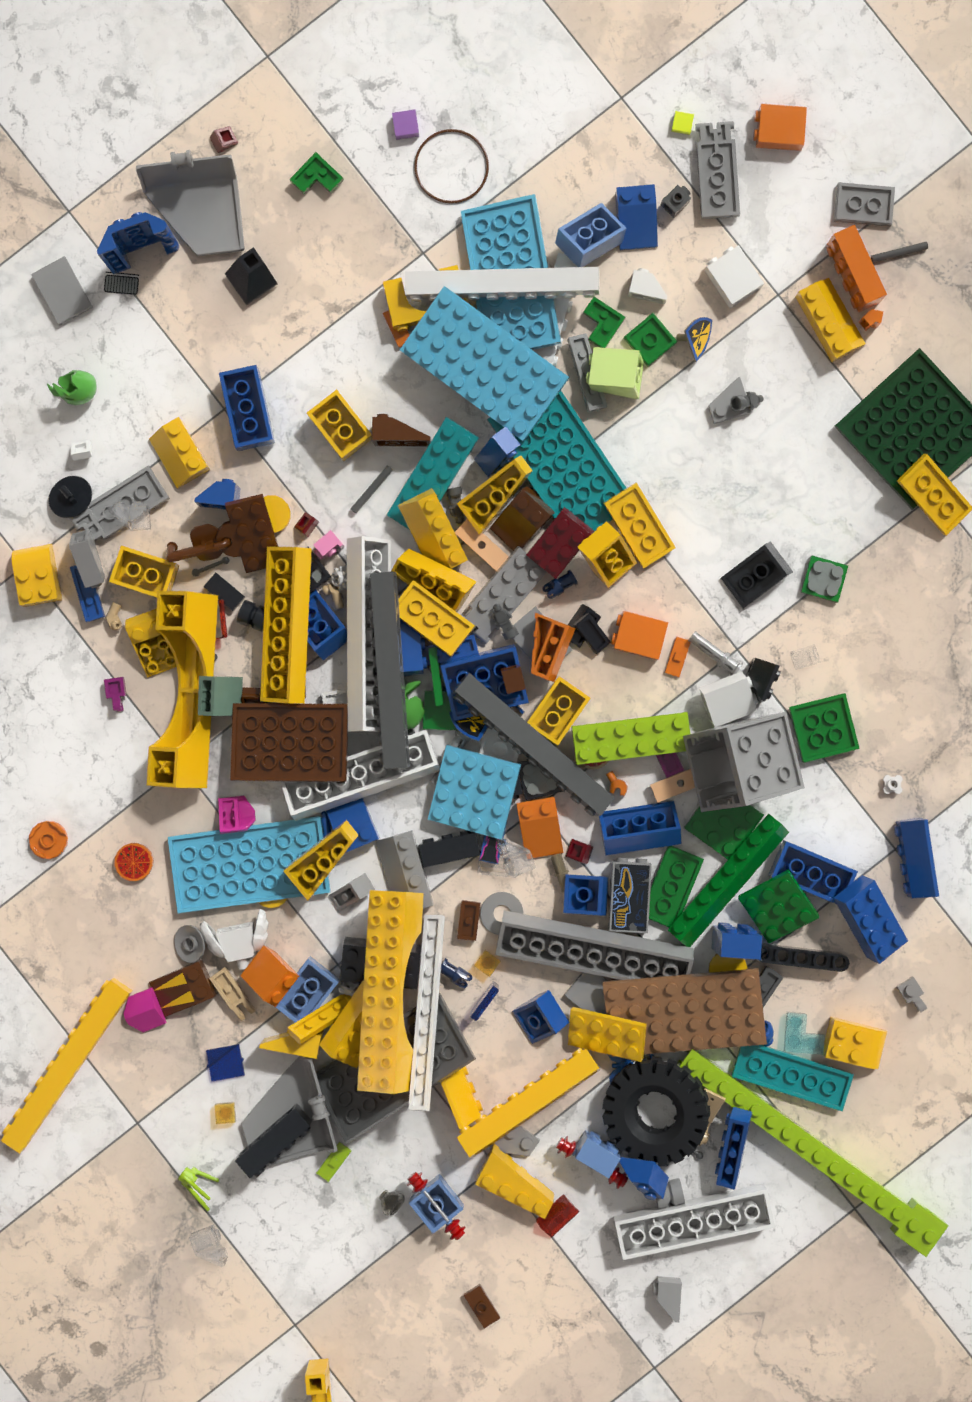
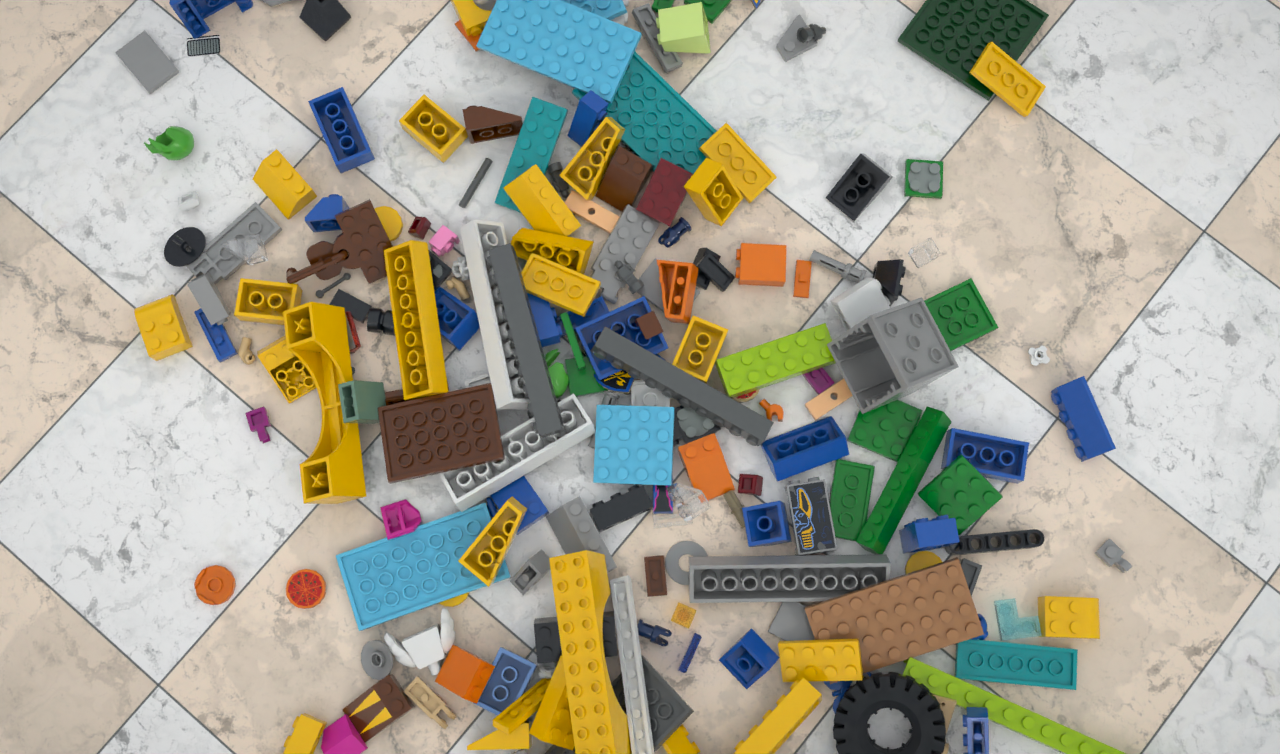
camera: 15 degrees left, 10 degrees down
blue brick [833,875,908,964] -> none

